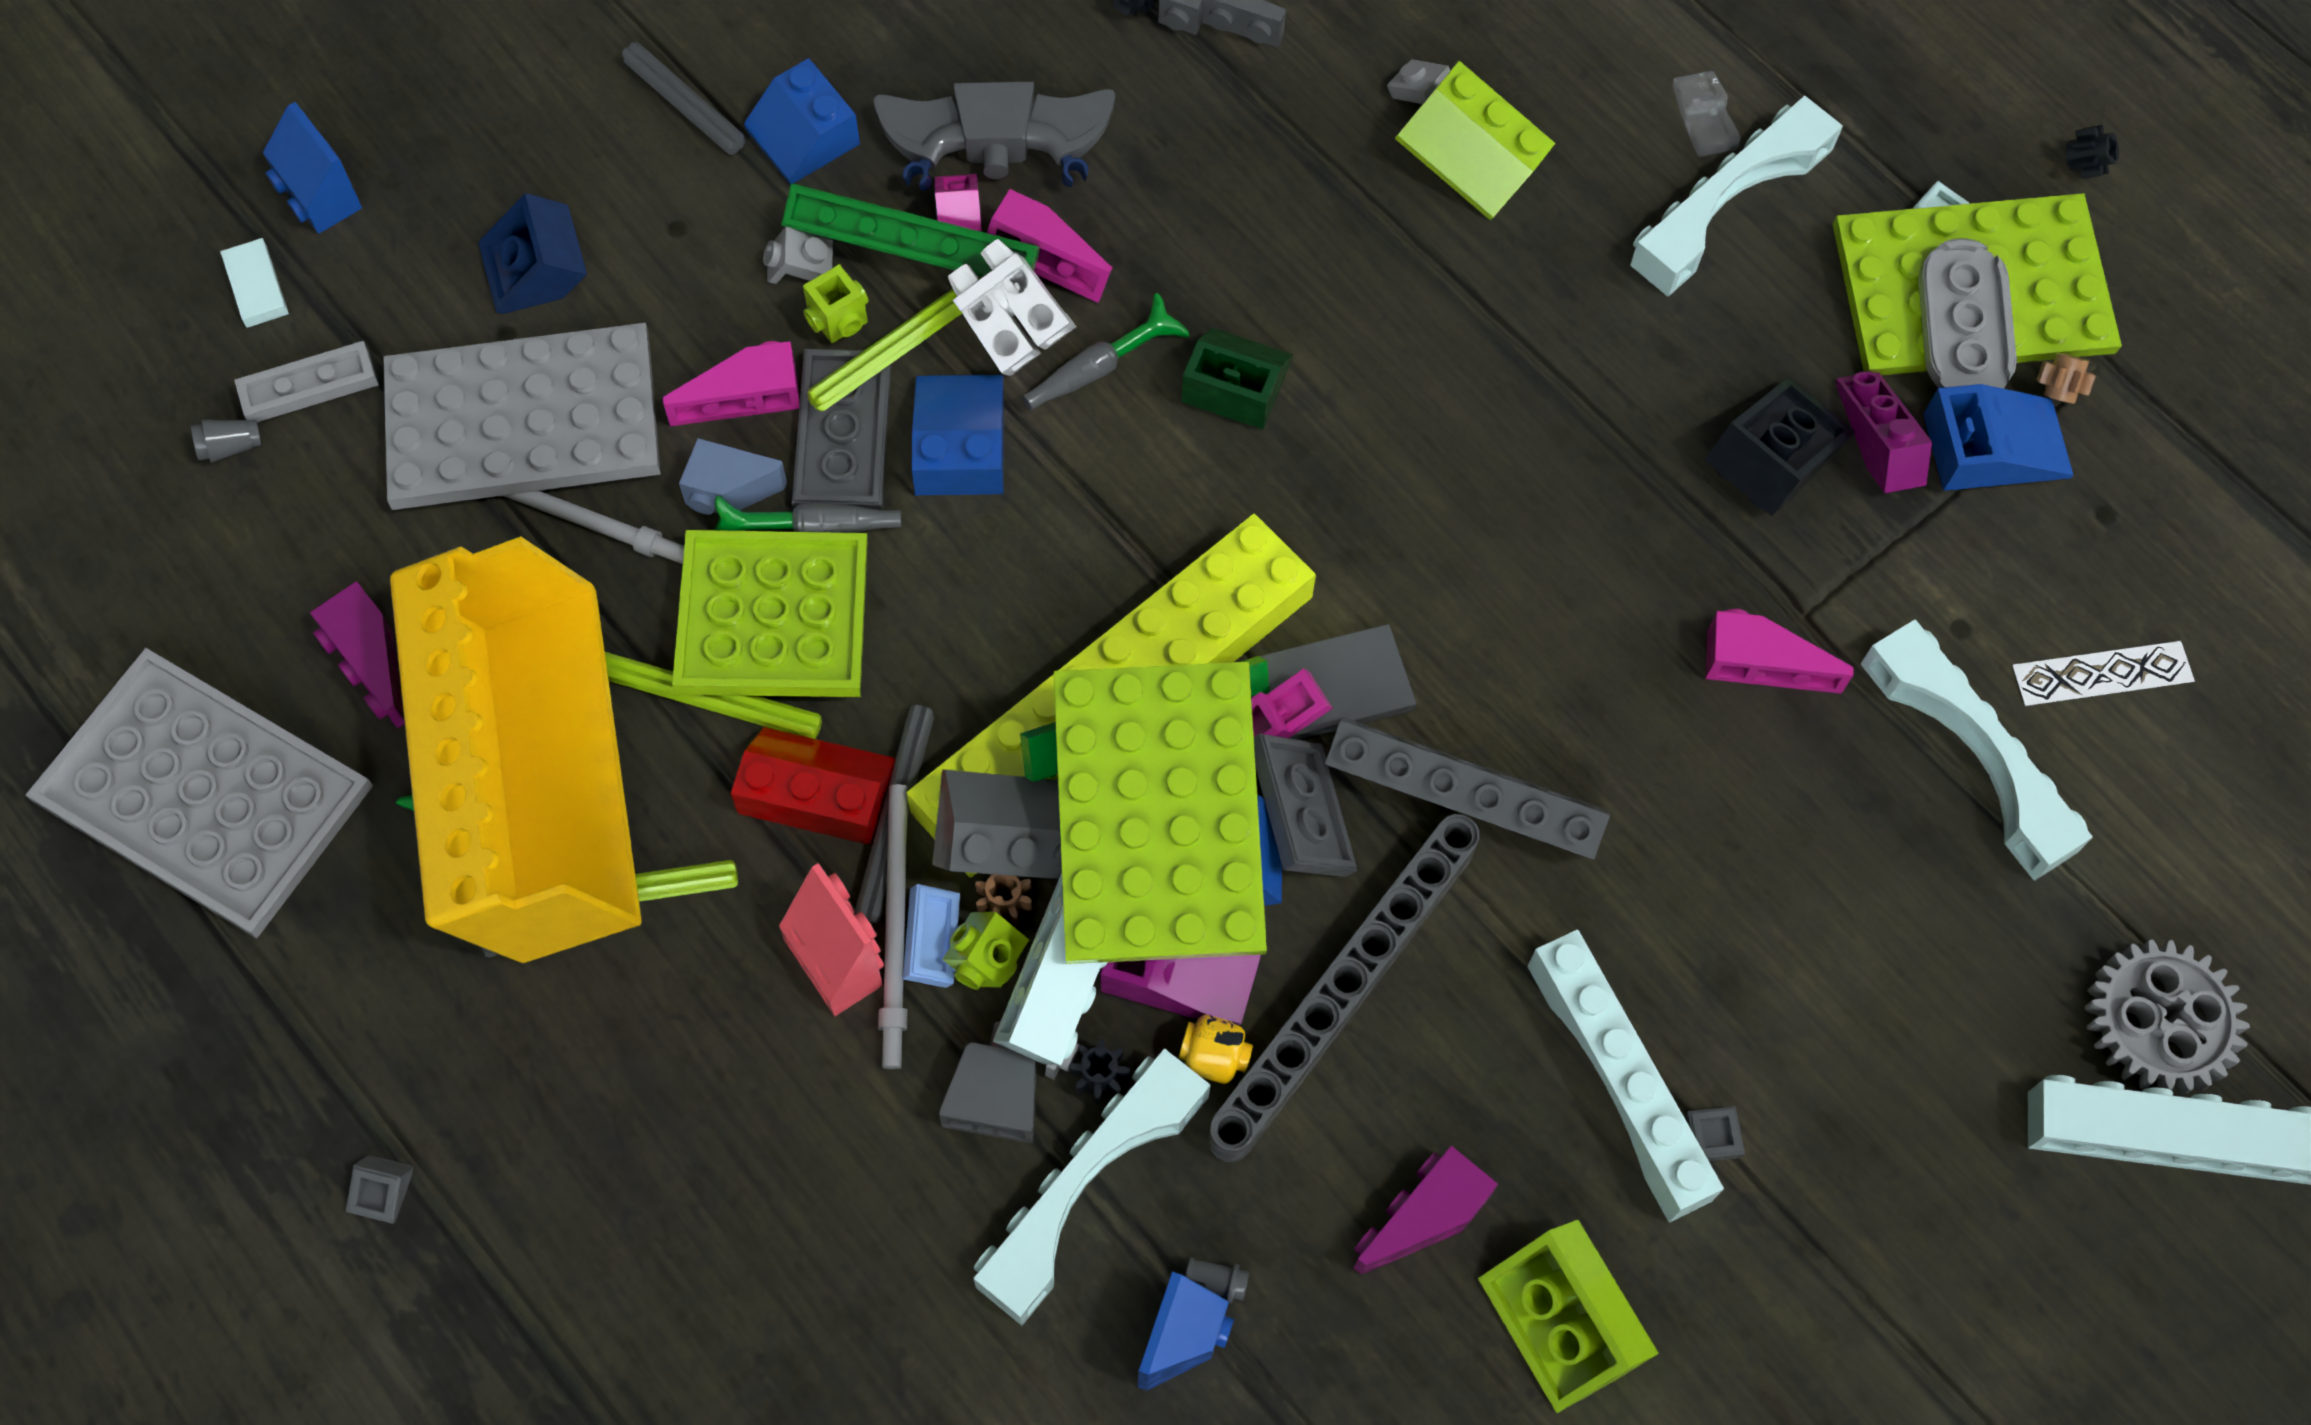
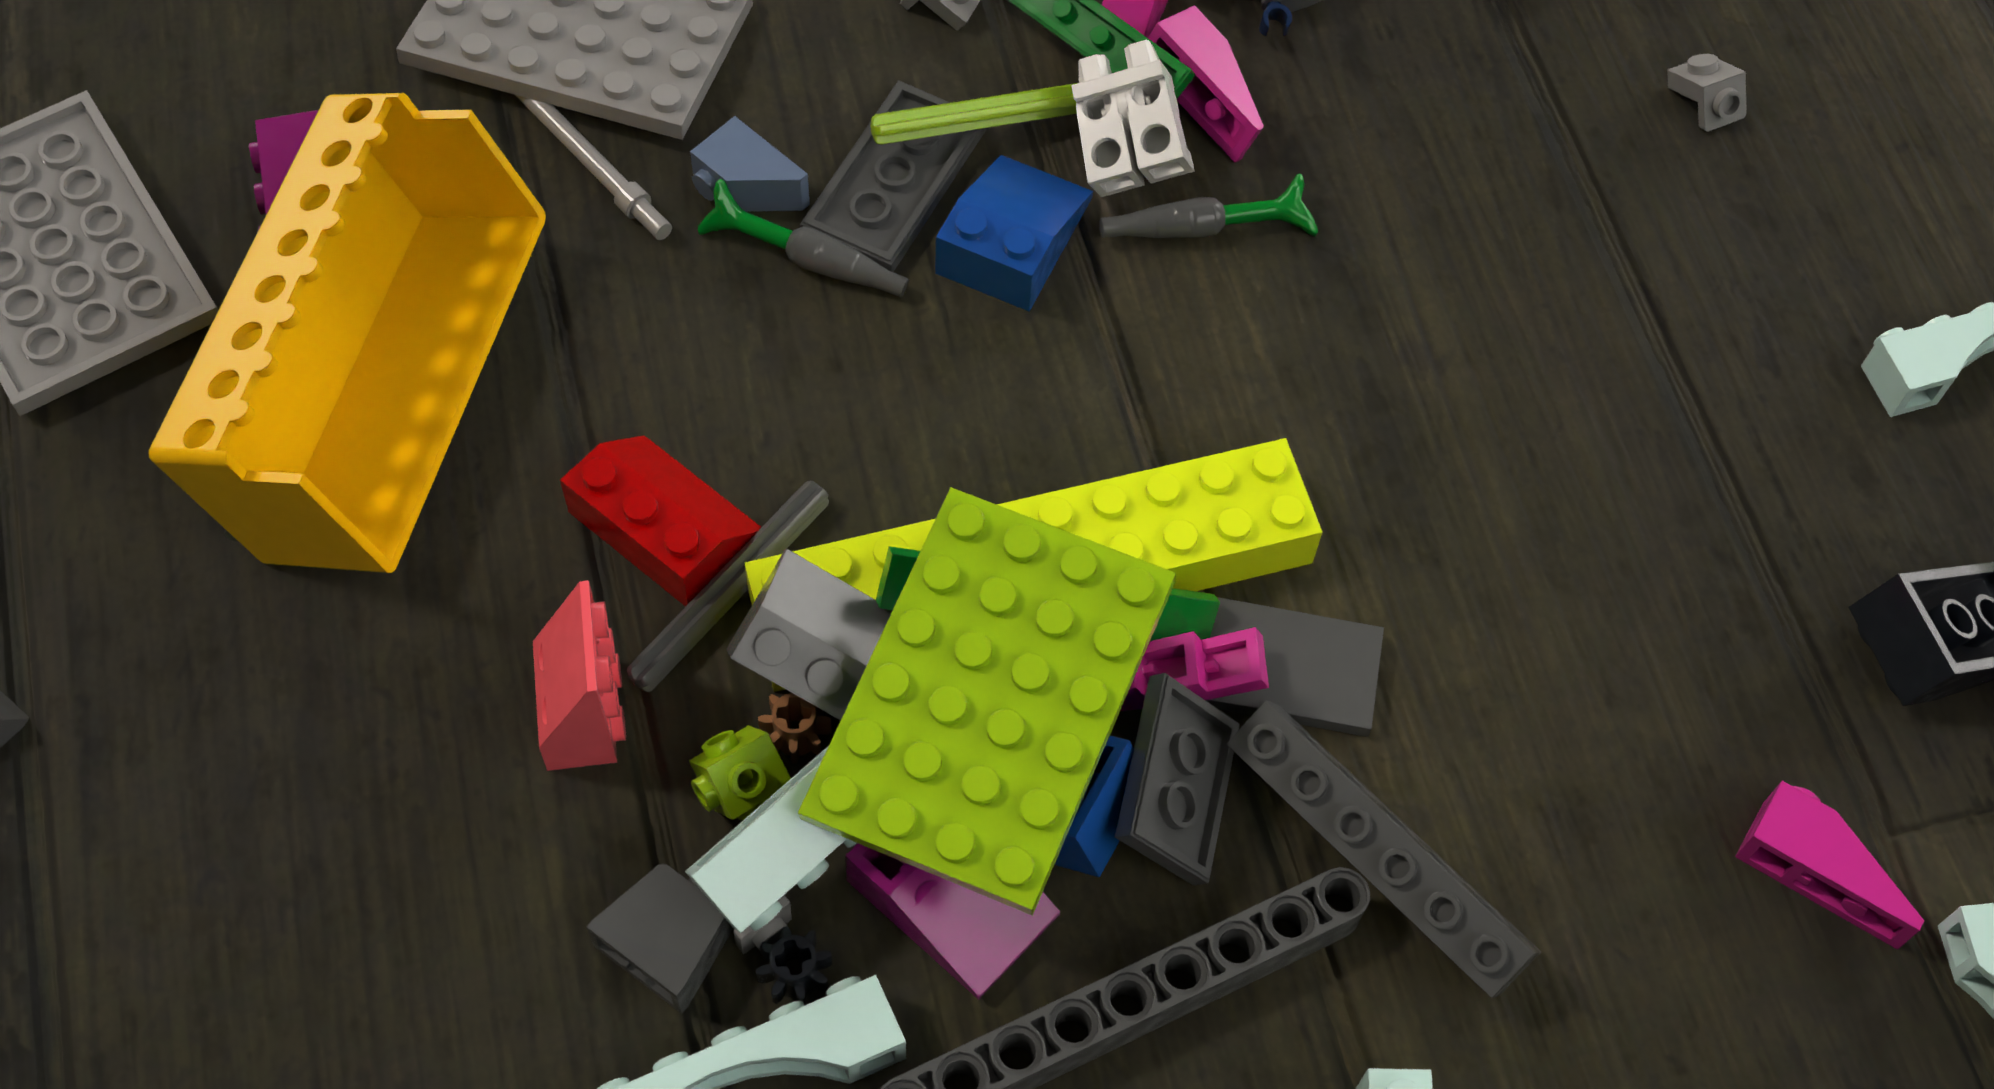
camera: 25 degrees right, 5 degrees down
lime axle [605,652,822,739] -> none
lime axle [635,860,738,902] -> none
dark pink slope [663,341,800,426] -> none
lime plate [672,530,868,697] -> none
lime brick [803,264,869,344] -> none
light grey bar [878,784,908,1069] -> none
light blue tile [903,884,960,988] -> none
yellow head [1178,1015,1253,1084] -> none
dark green slope [1182,328,1293,429] -> none
lime slope [1395,61,1555,220] -> none

